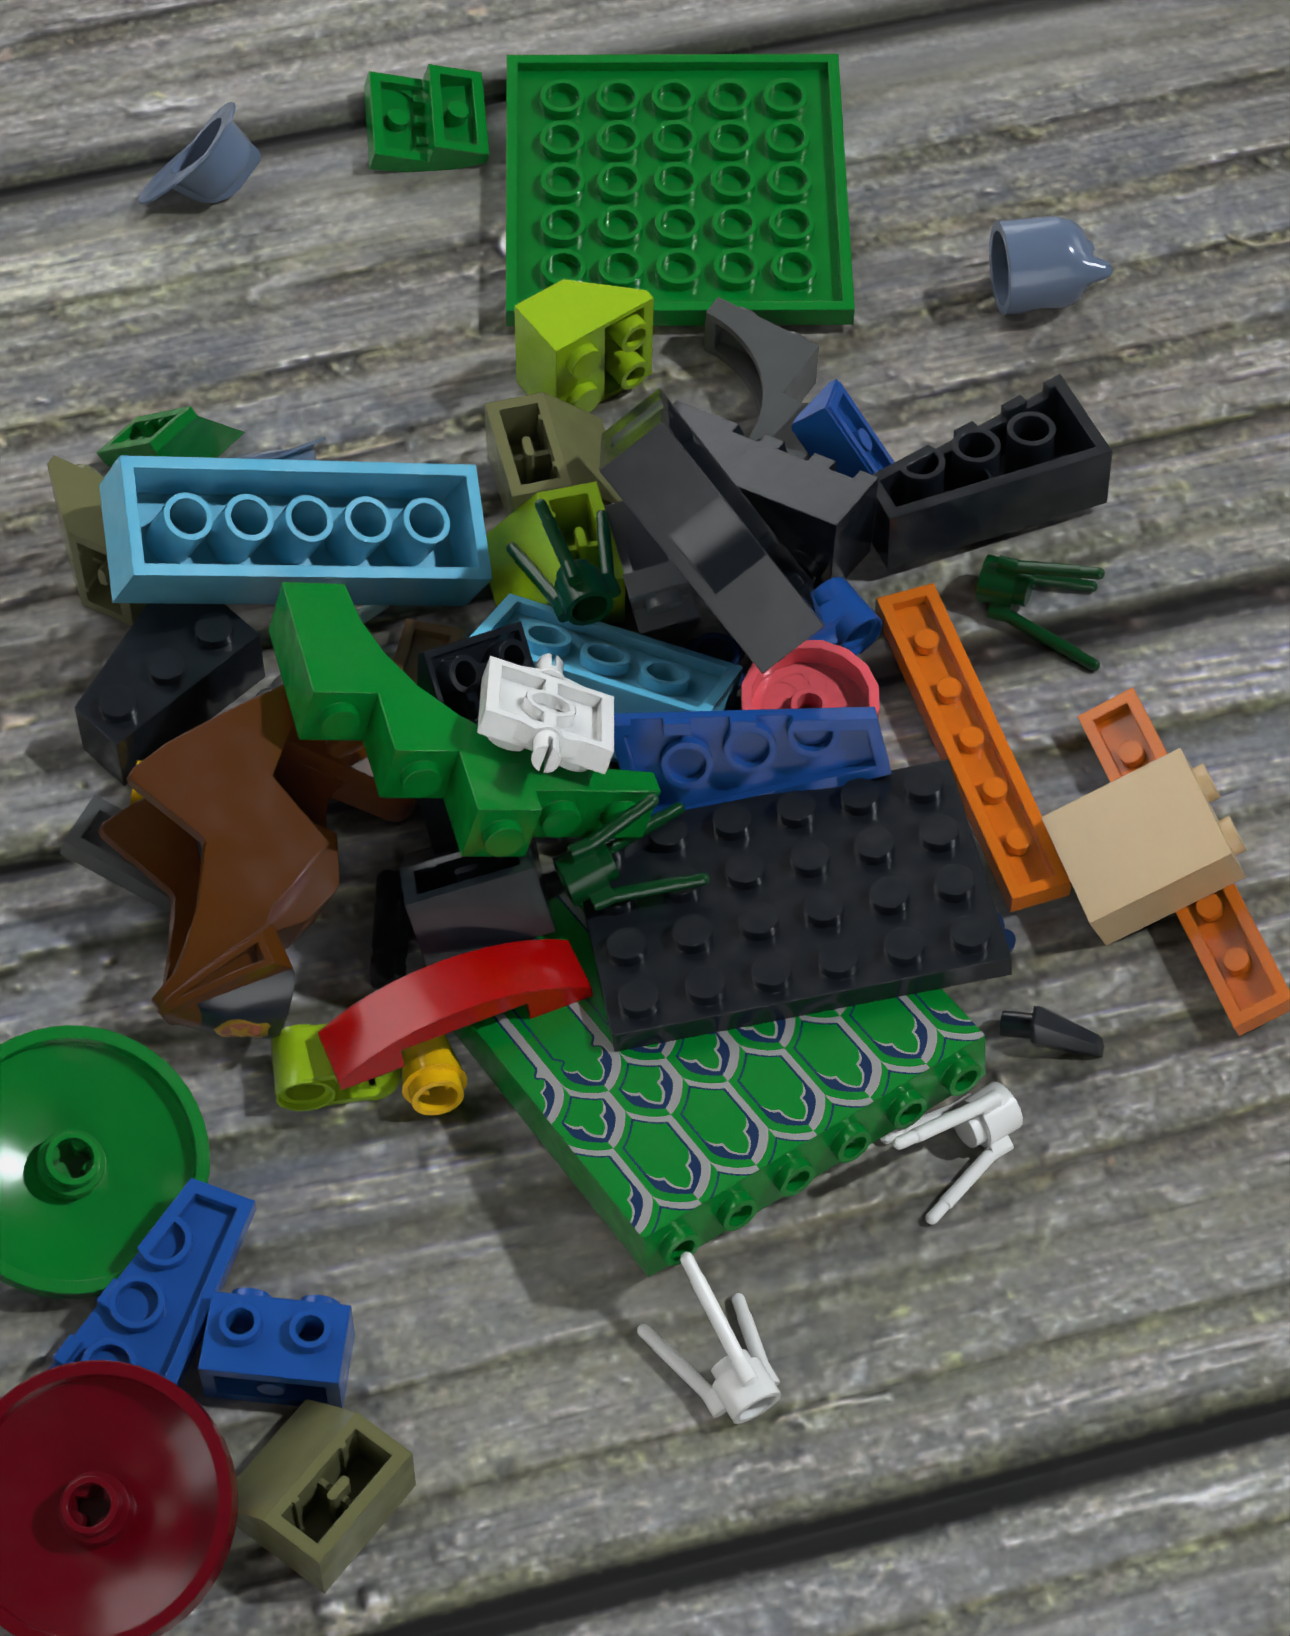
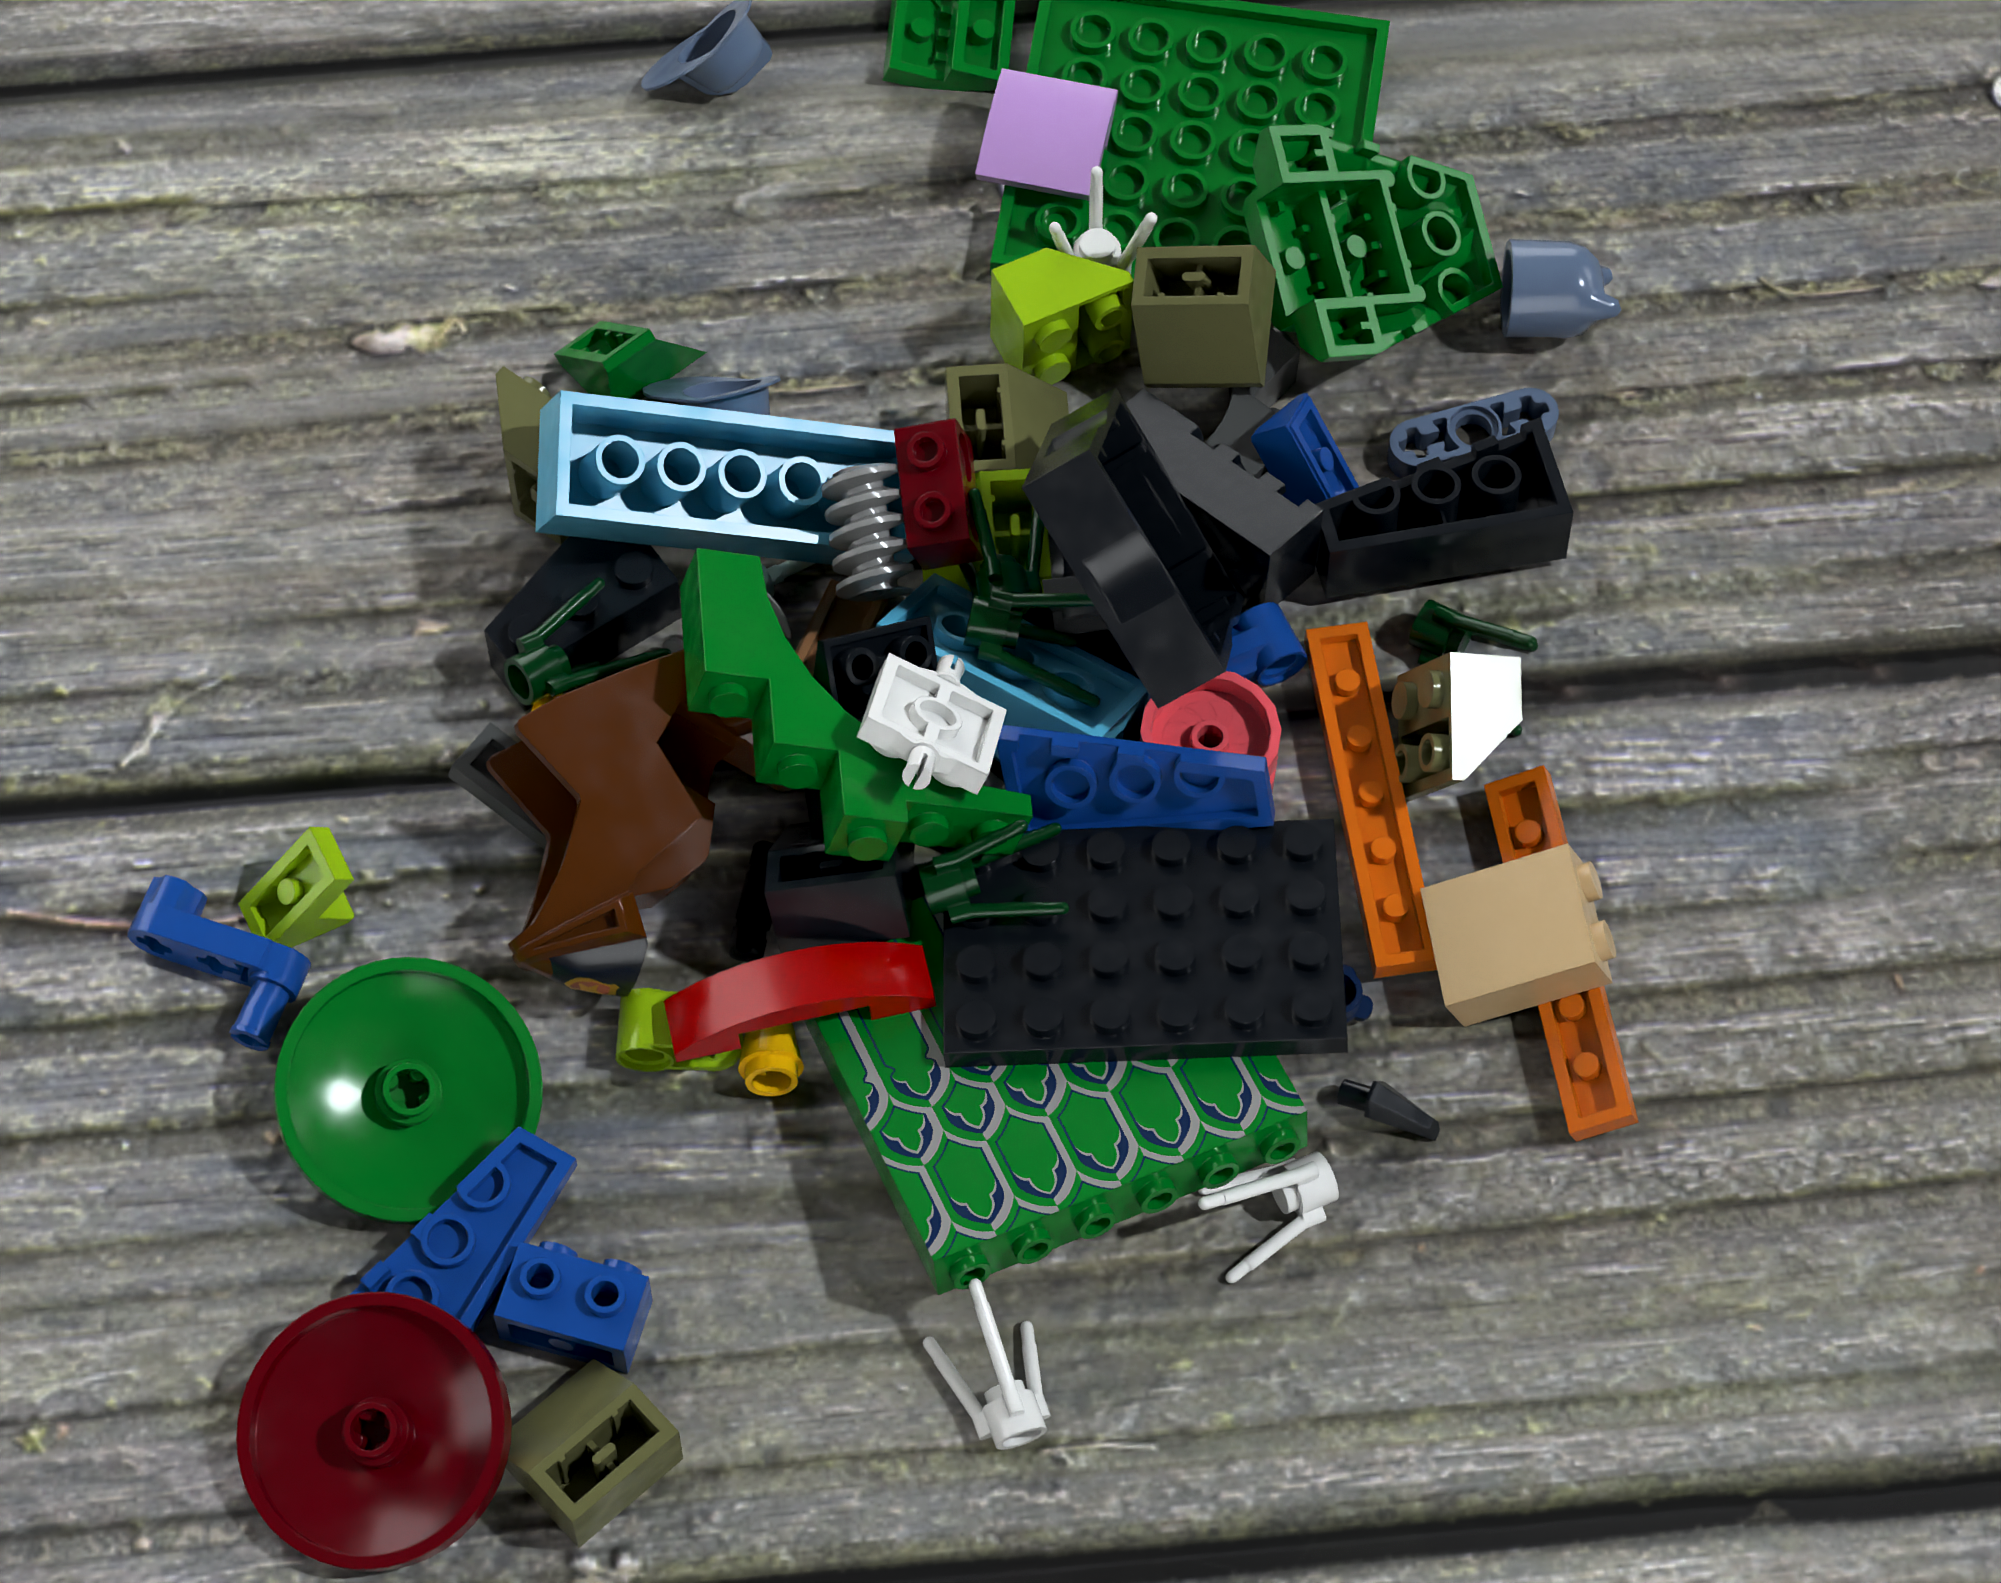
camera: 10 degrees right, 5 degrees up
none -> dark green plant [504,577,672,705]
none -> light grey piece [822,463,915,601]
none -> dark red brick [894,418,984,570]
none -> dark green plant [963,589,1101,708]
none -> lavender slope [975,68,1118,201]
none -> white plant [1049,166,1157,274]
none -> olive slope [1131,245,1276,388]
none -> green wedge [1242,124,1503,363]
none -> sand blue beam [1387,388,1559,478]
none -> slope [1391,652,1522,801]

